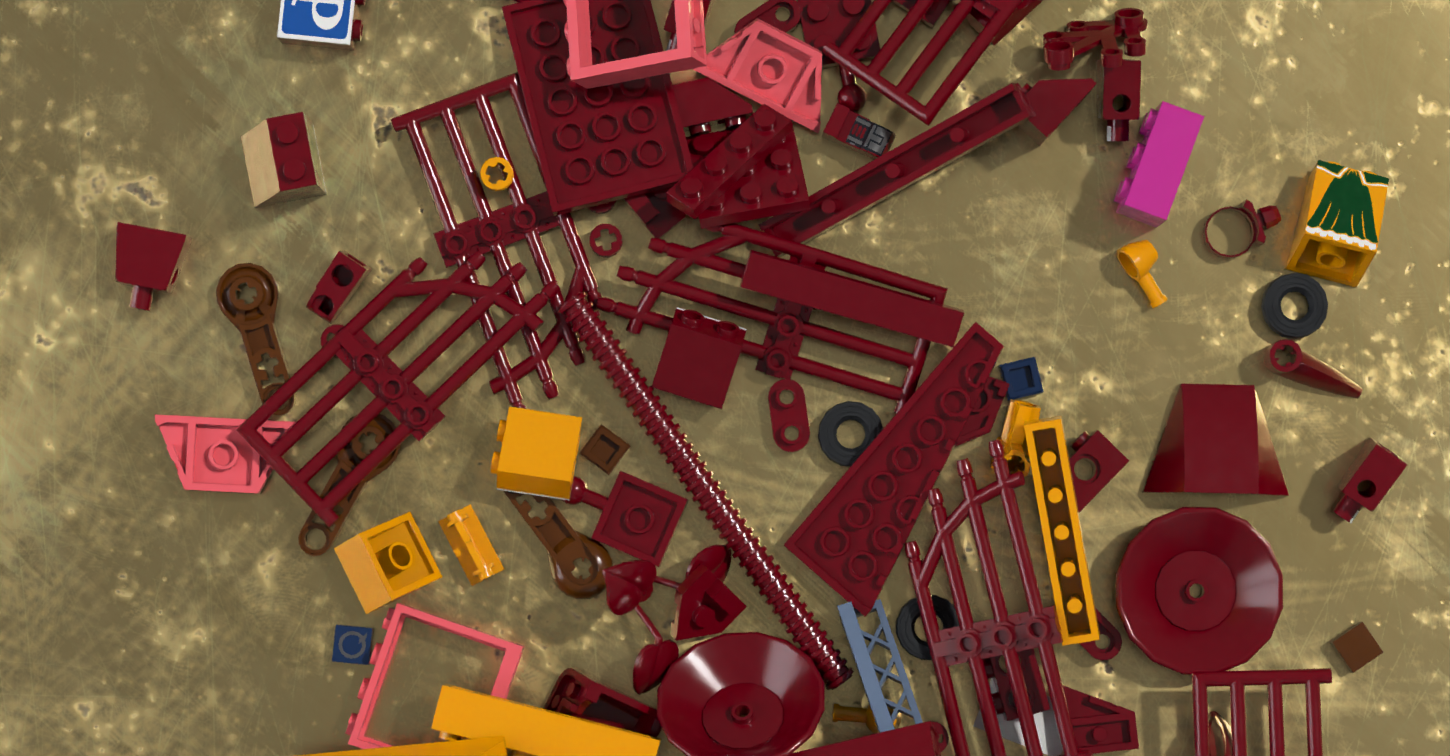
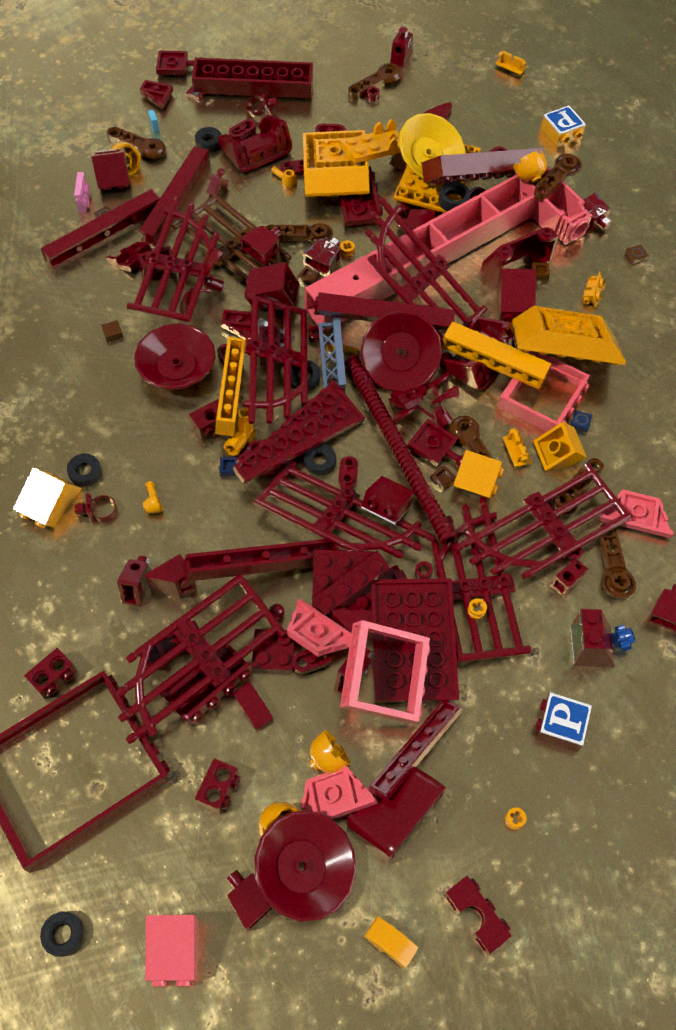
camera: 165 degrees left, 25 degrees down
dark red tile [740,250,964,347] -> none
leg [822,103,896,160] -> none
dark red plant [1043,8,1148,71] -> none
dark pink brick [1113,101,1204,228] -> none
dark red wedge [1142,384,1289,496] -> none
dark red piece [1263,339,1363,398] -> none
dark red torso [1333,437,1408,523] -> none
none -> blue gear [611,624,636,651]

